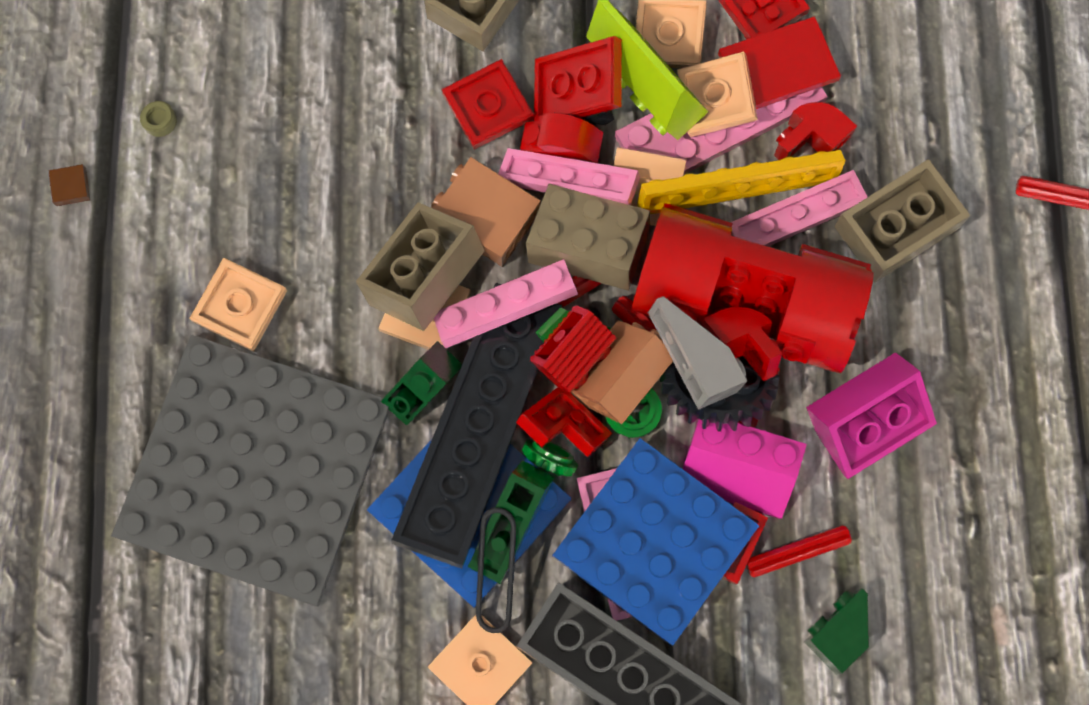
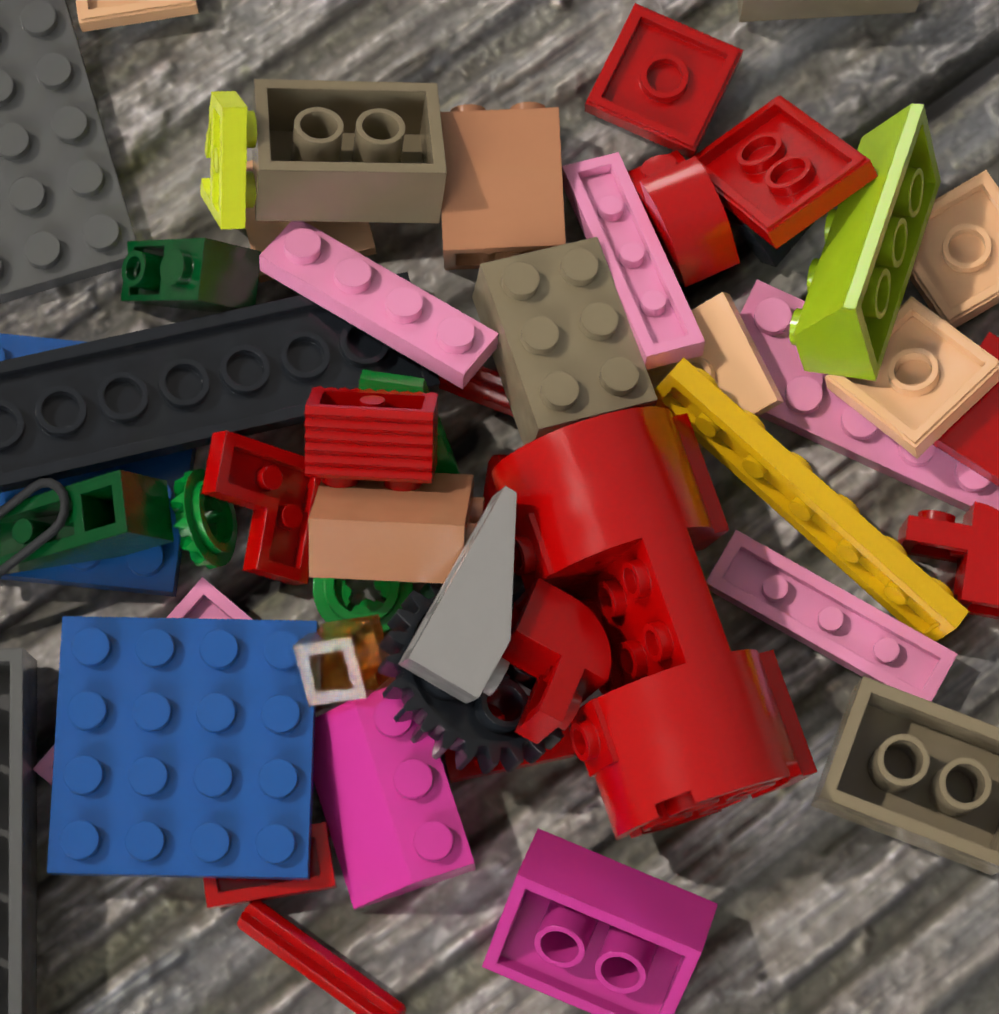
camera: 55 degrees right, 0 degrees up
none -> neon yellow wing [200,91,257,229]
none -> clear orange brick [293,614,390,707]

